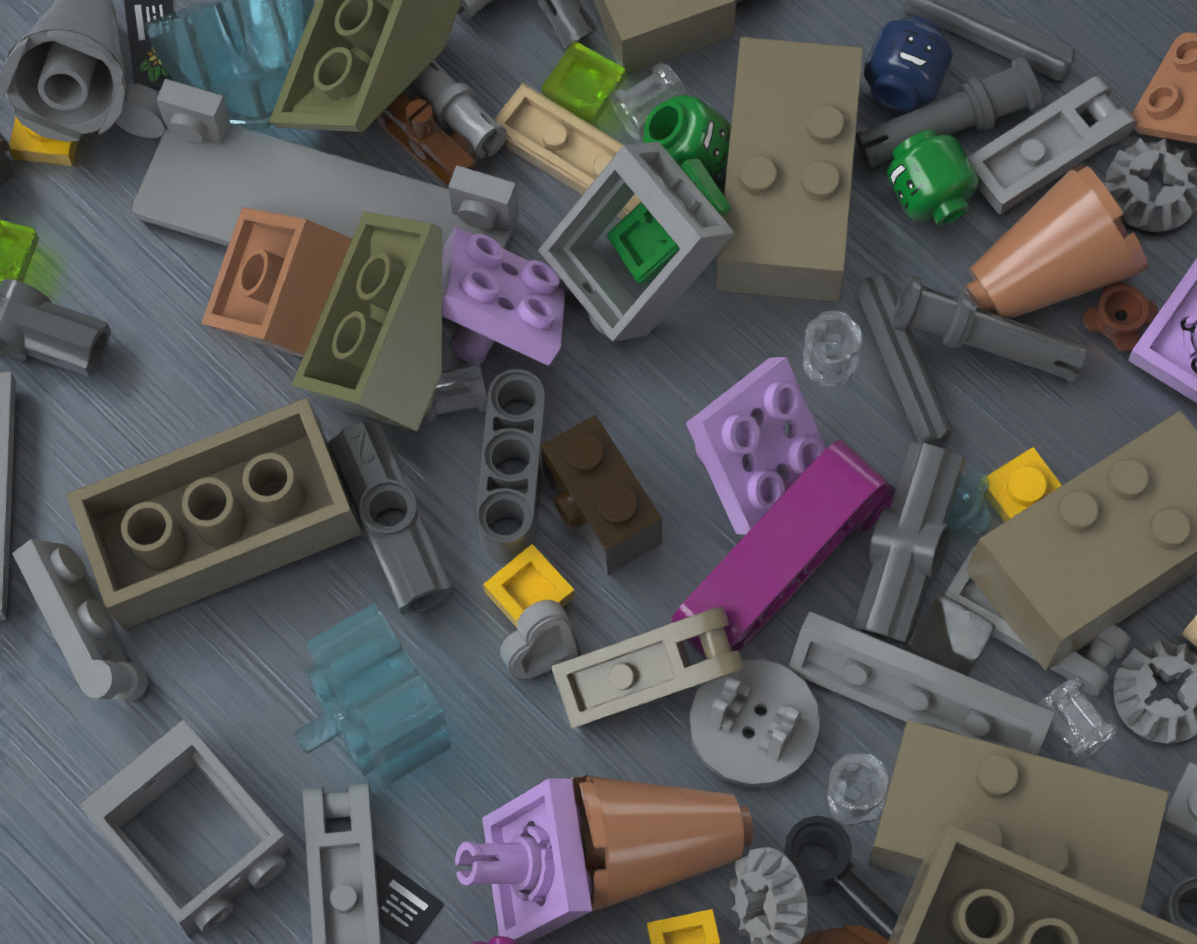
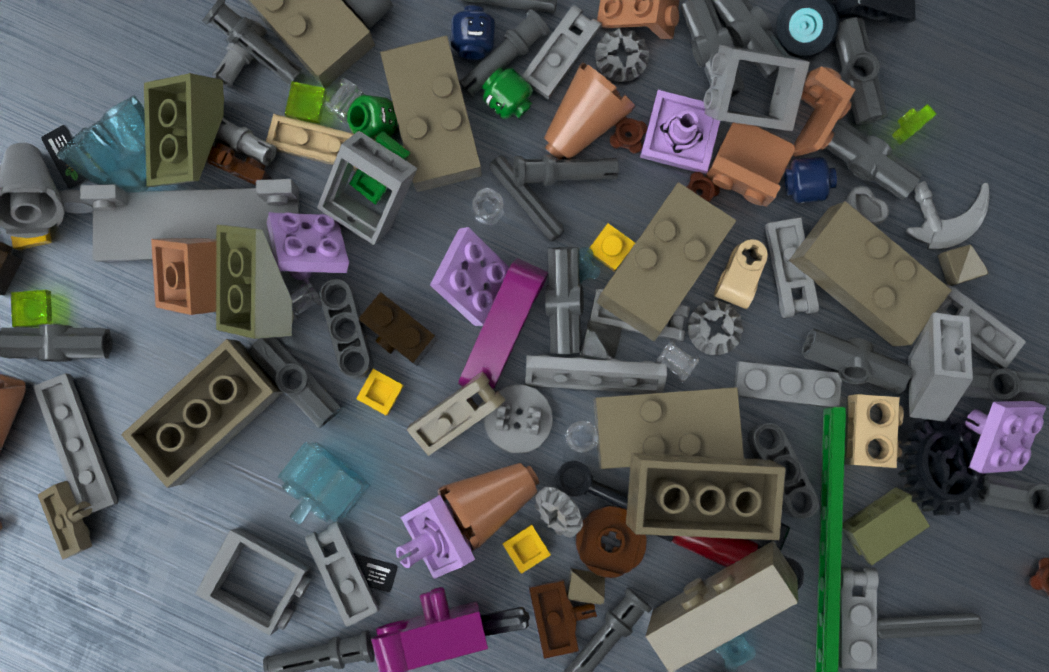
camera: 25 degrees left, 15 degrees up
light grey plate [12,539,148,701] -> none
light grey tile [500,600,582,679] -> none

